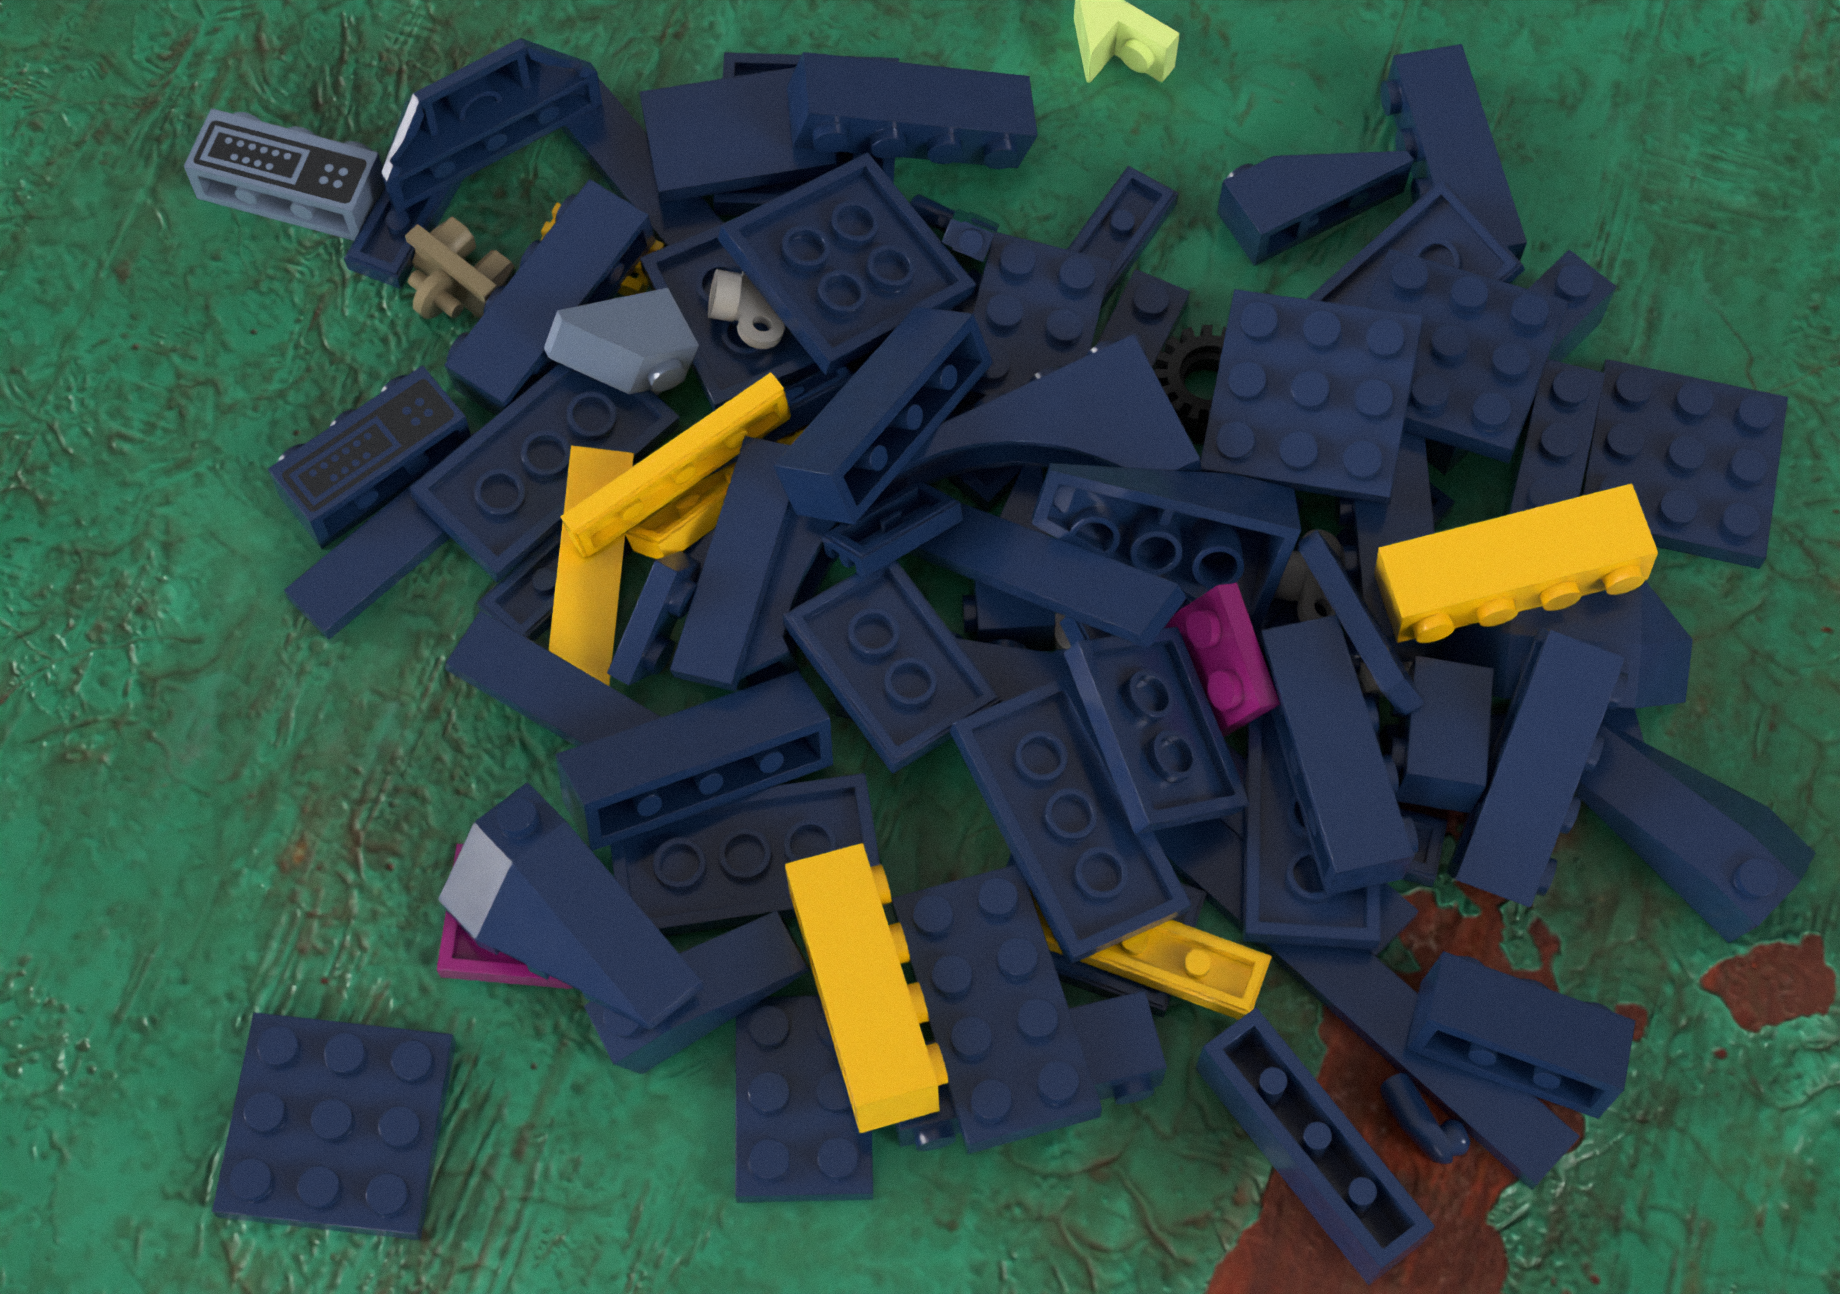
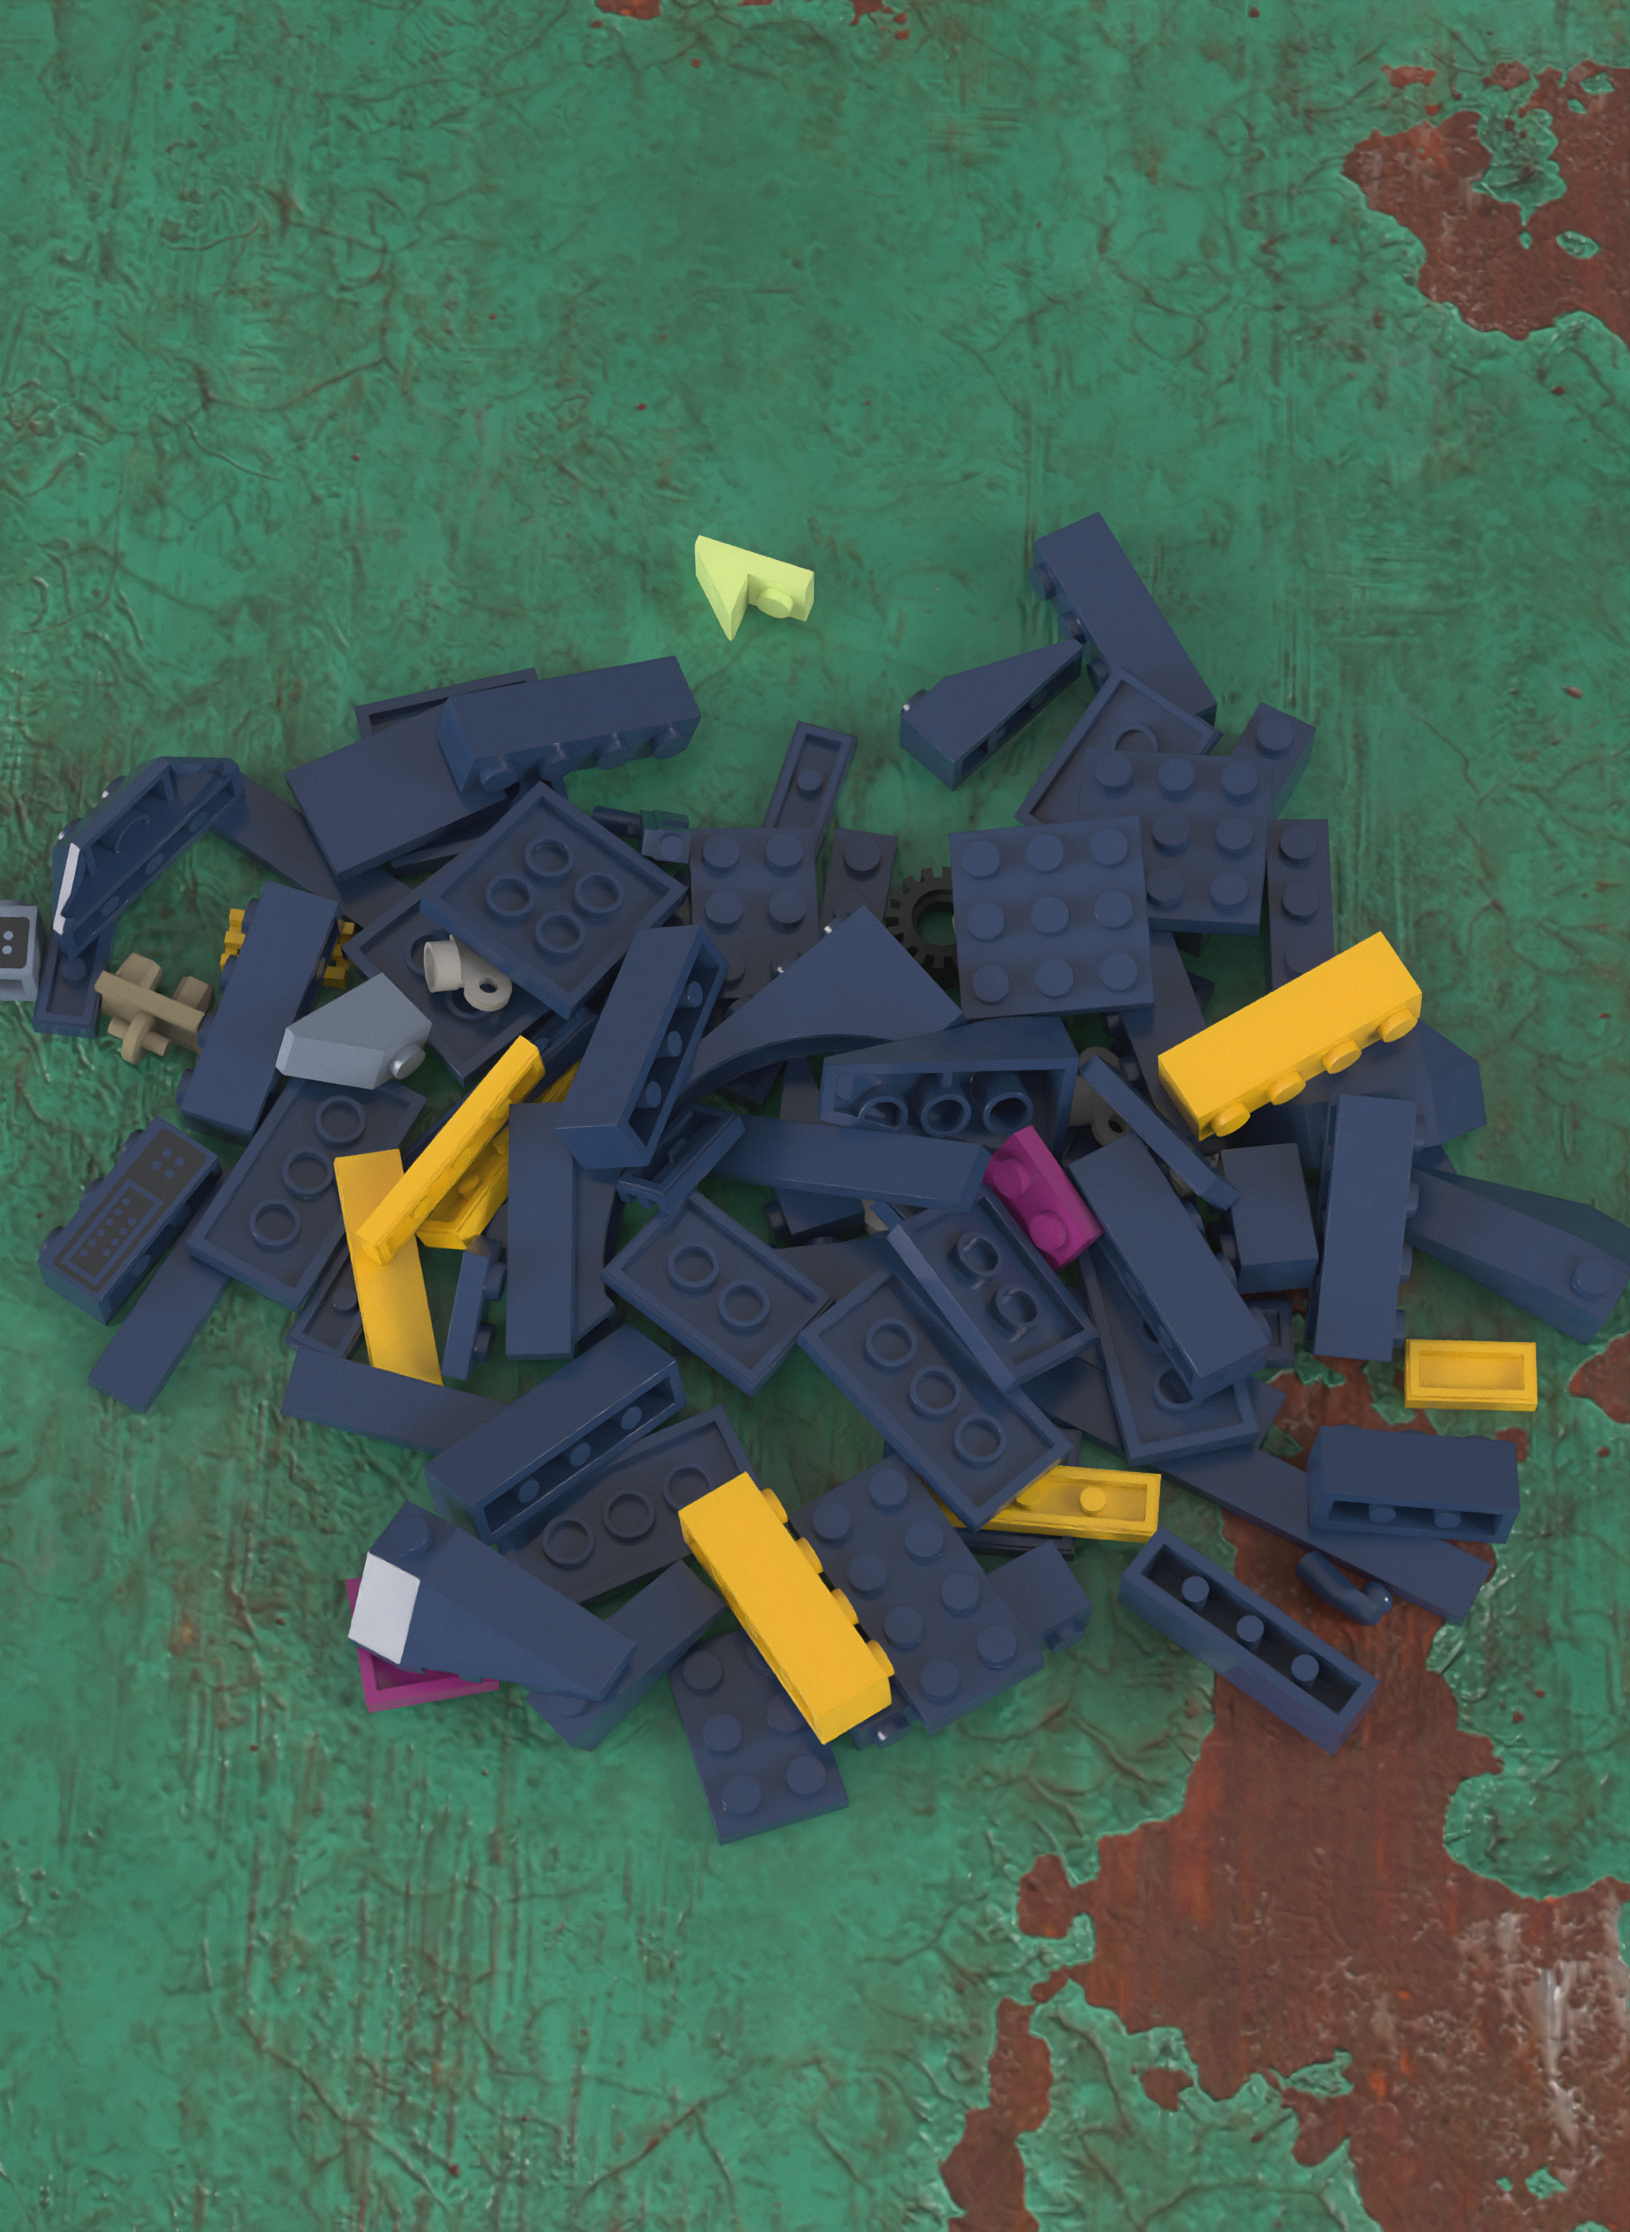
camera: 15 degrees left, 0 degrees up
dark blue plate [212,1012,456,1240] -> none
dark blue plate [1580,359,1788,569] -> none
none -> yellow tile [1403,1339,1538,1411]

